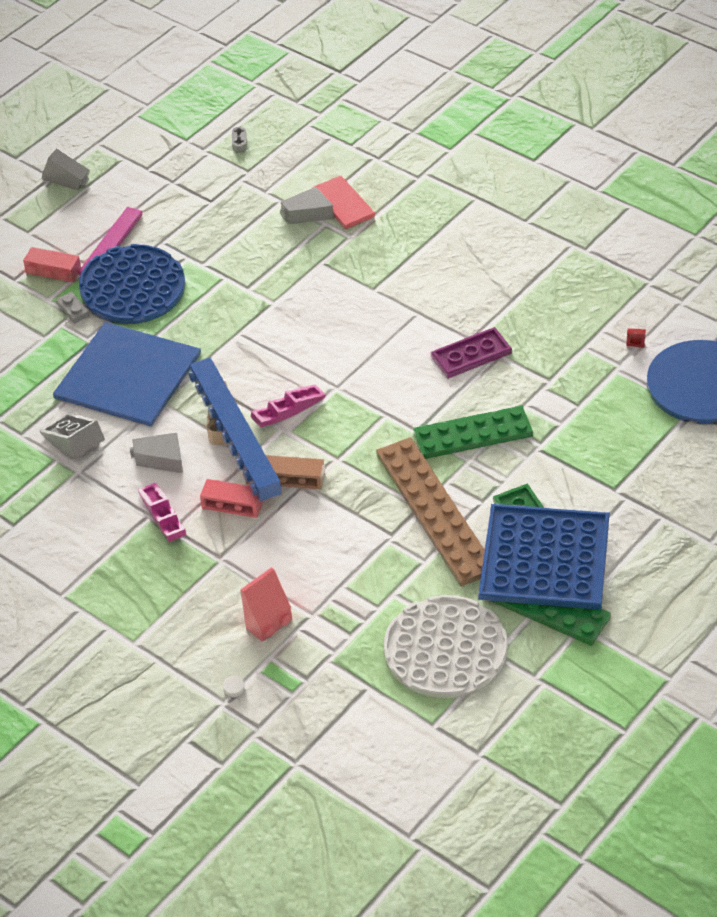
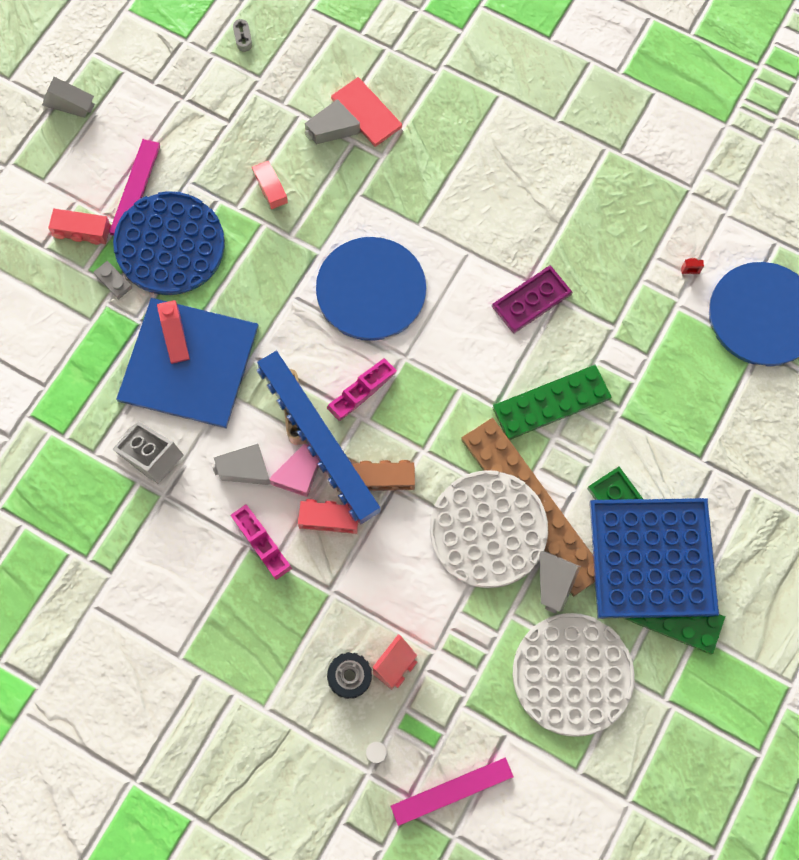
camera: 15 degrees left, 25 degrees up
none -> coral slope [157,300,190,364]
none -> coral slope [252,161,288,210]
none -> bright pink slope [270,444,319,497]
none -> blue tile [316,237,426,341]
none -> black wheel [327,652,372,699]
none -> dark pink tile [391,757,514,826]
none -> white tile [430,471,548,588]
none -> light grey slope [539,551,581,613]

